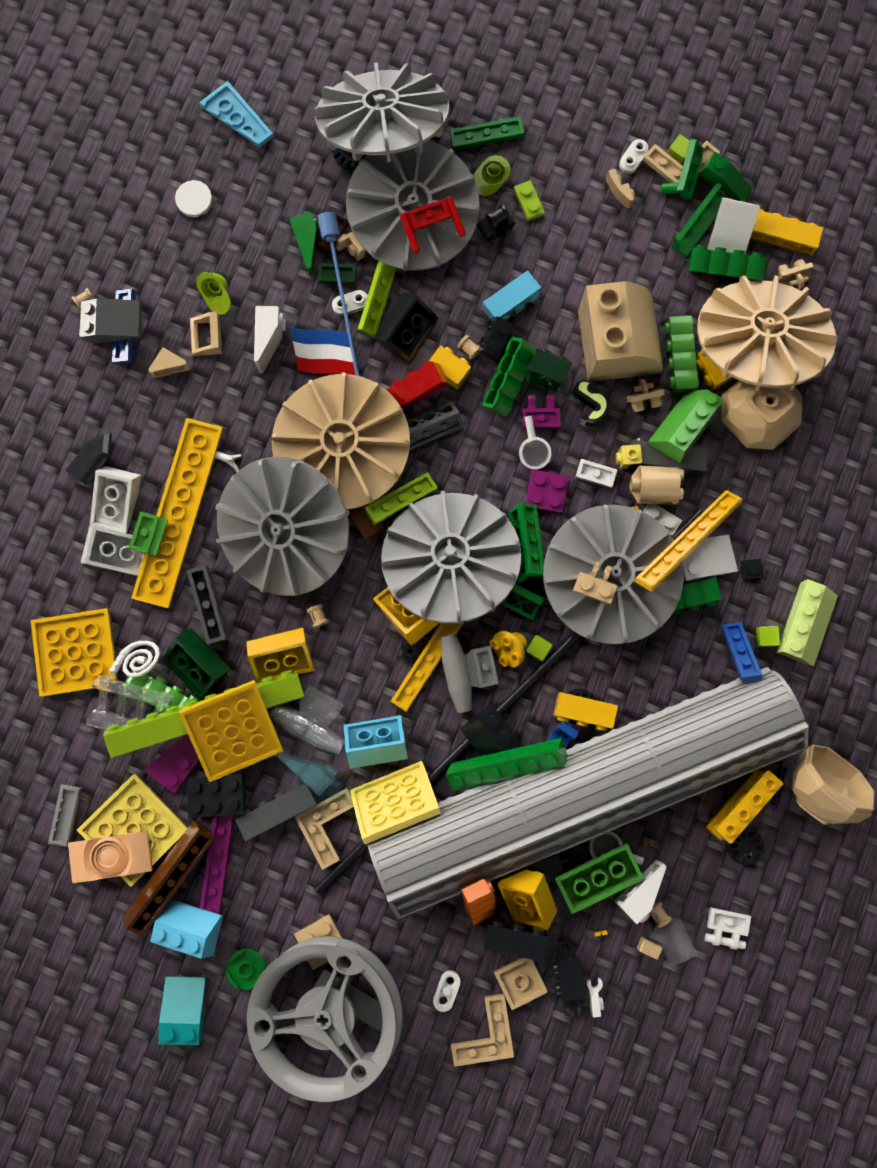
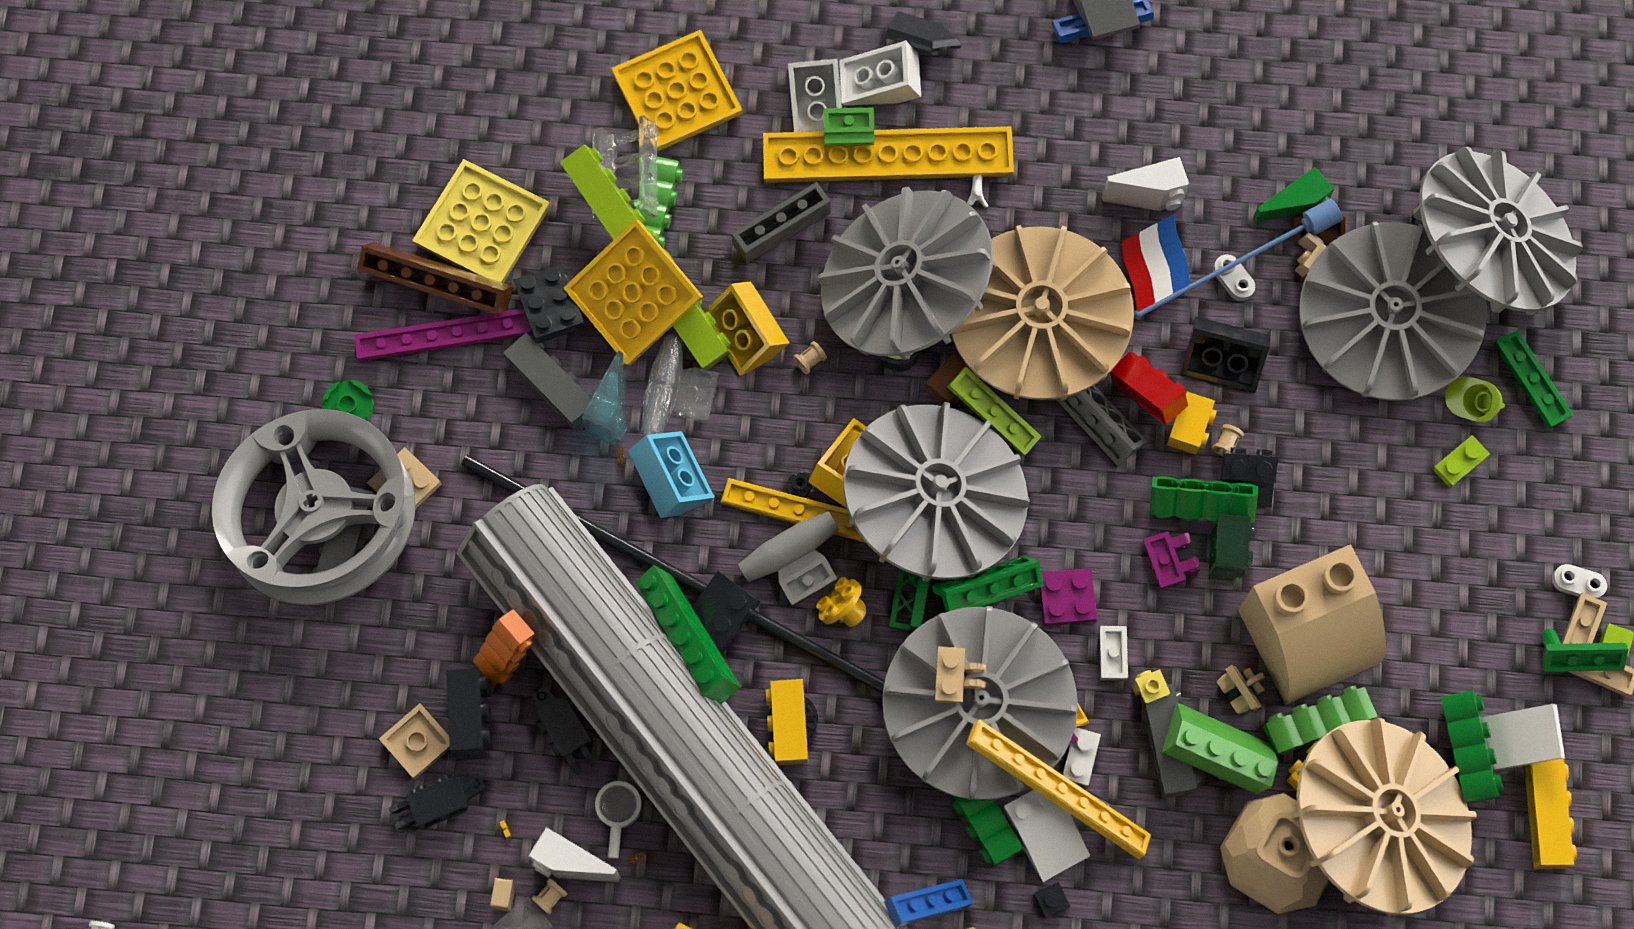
camera: 75 degrees right, 10 degrees down
light grey plate [48,784,82,847] -> none
light nougat slope [68,830,153,883] -> none
white piece [108,641,160,678] -> none
magenta wing [143,734,200,793] -> none
tan slope [149,347,190,378] -> none
medium azure slope [150,900,223,959] -> none
teal slope [158,976,206,1045] -> none
dark green slope [162,628,230,700] -> none
white tile [175,180,213,218] -> none
tan tile [190,312,222,356] -> none
lime piece [196,272,231,315] -> none
medium azure wing [199,81,274,148] -> none
tan plate [295,788,354,870] -> none
dark green plate [318,263,356,285] -> none
light yellow plate [350,761,441,844] -> none
lime plate [358,261,396,338] -> none
red plate [399,196,466,253] -> none
white plate [433,970,460,1012] -> none
tan plate [451,993,514,1067] -> none
black piece [477,204,516,242] -> none
medium azure brick [482,270,541,321] -> none
yellow slope [498,870,557,930] -> none
piece [519,416,551,469] -> none
lime piece [526,635,552,662] -> none
blue bracket [547,722,579,748] -> none
bright green slope [555,843,644,914] -> none
black animal [573,379,610,427] -> none
white plate [586,978,604,1017] -> none
tan slope [606,169,635,209] -> none
tan cylinder [630,466,684,505] -> none
green fence [671,182,727,258] -> none
green slope [698,152,753,202] -> none
tan hips [777,259,814,290] -> none

